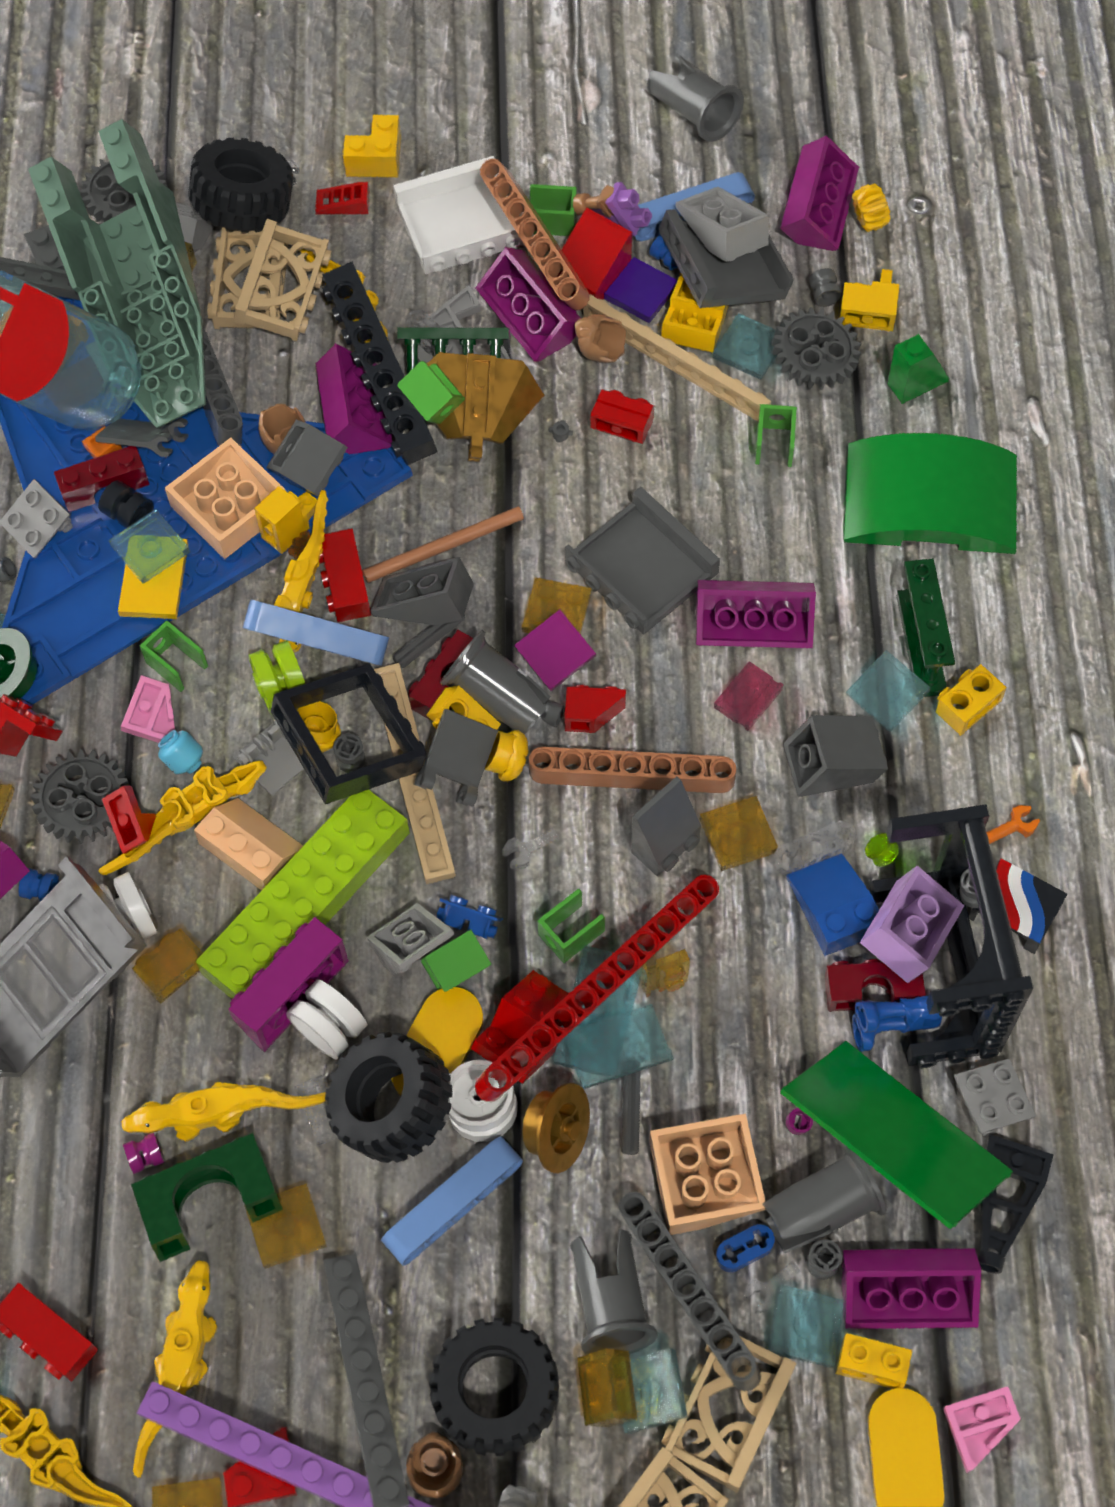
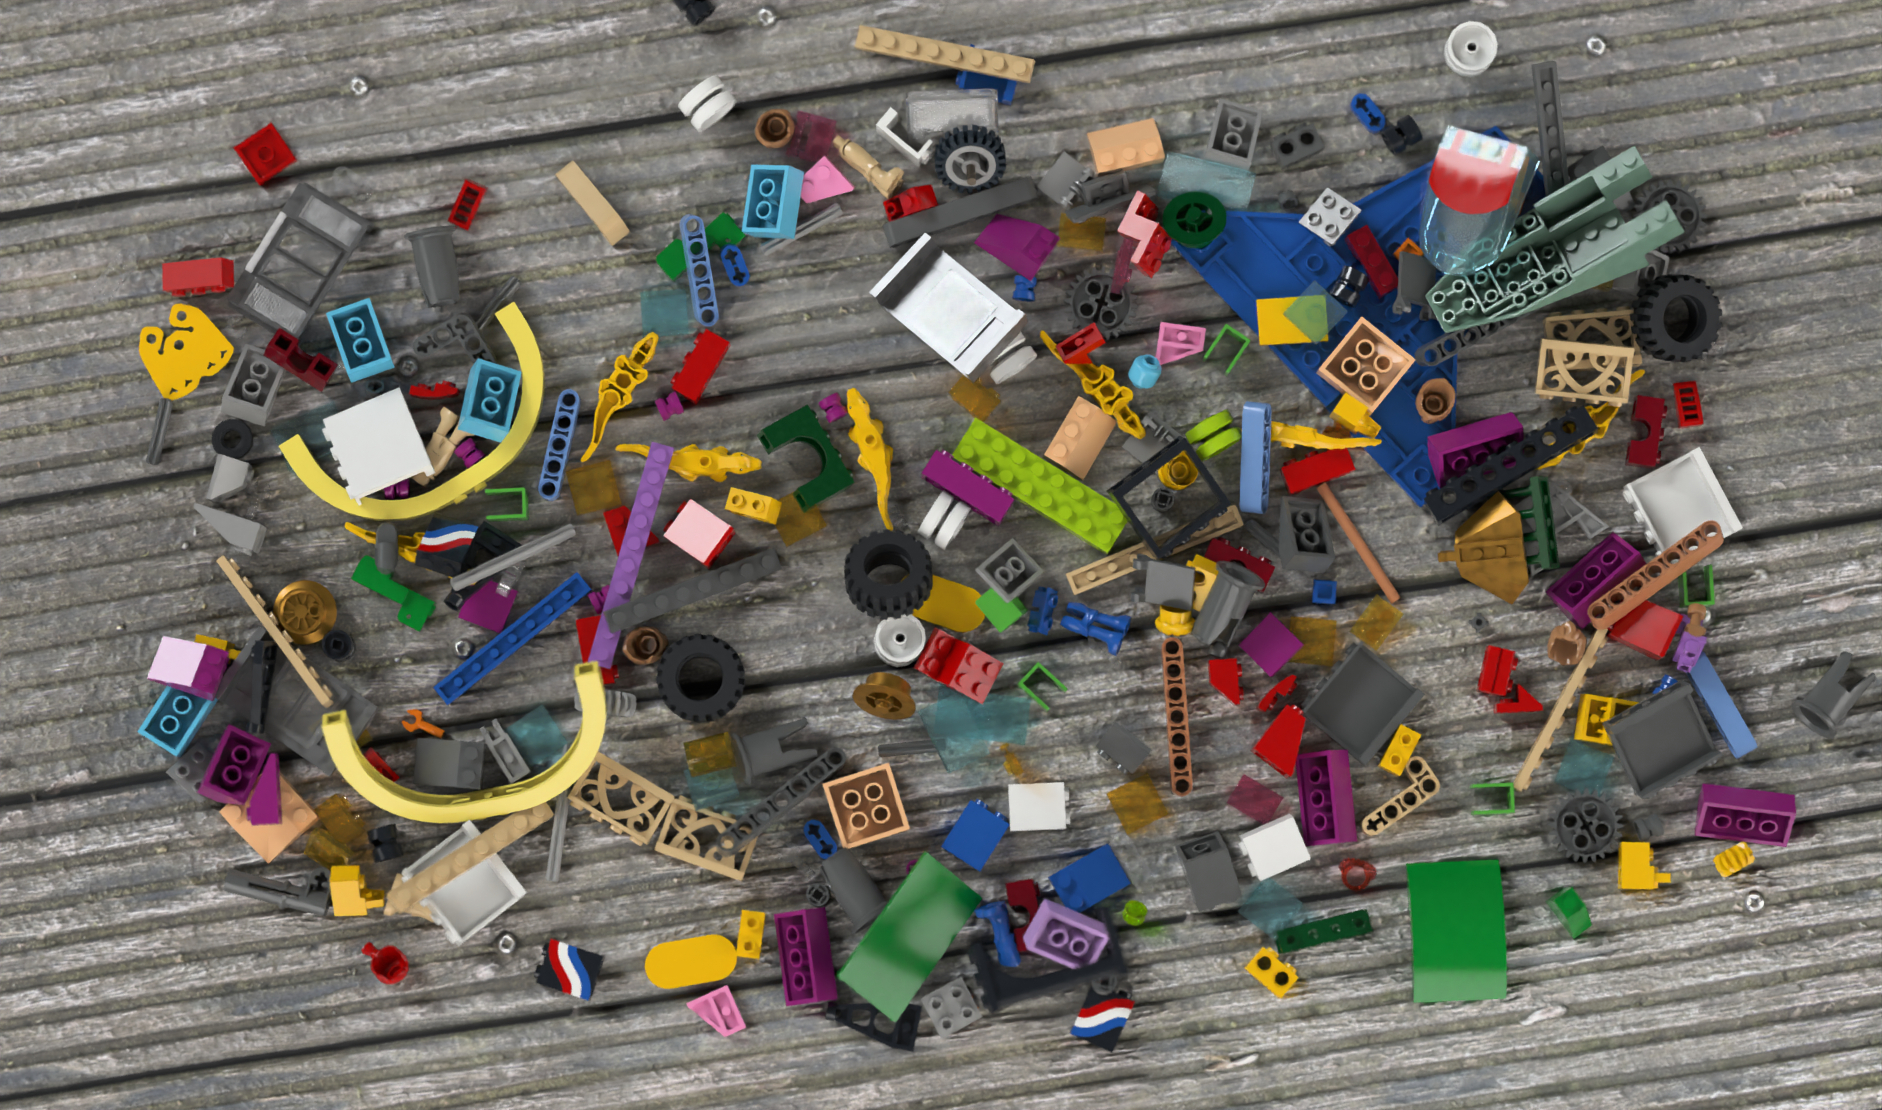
camera: 80 degrees right, 20 degrees up
dark grey slope [267,419,348,496] -> none
yellow brick [343,115,401,177] -> none
medium blue beam [381,1136,523,1266] -> none
bright green piece [398,361,465,424] -> none
red beam [475,874,719,1102] -> none
dark purple tile [604,257,678,324] -> none
light grey slope [676,187,769,262] -> none
clear light blue tile [767,1285,844,1368] -> none
orange bar [988,805,1040,844] -> none
none -> magenta wheel [655,392,684,421]
none -> slope [663,499,736,570]
none -> yellow brick [725,487,782,525]
none -> blue brick [941,799,1010,872]
none -> white brick [1008,782,1070,832]
none -> blue piece [1060,602,1132,656]
none -> clear pink plate [1110,238,1136,294]
none -> white brick [1238,814,1311,881]
none -> red slope [1250,704,1306,779]
none -> red slope [1256,675,1297,713]
none -> blue tile [1312,579,1337,605]
none -> clear red piece [1338,858,1377,891]
none -> clear yellow plate [1349,594,1403,651]
none -> tan beam [1360,756,1440,836]
none -> yellow brick [1377,724,1421,777]
none -> red slope [1494,684,1543,714]
none -> dark red arch [1625,395,1667,469]

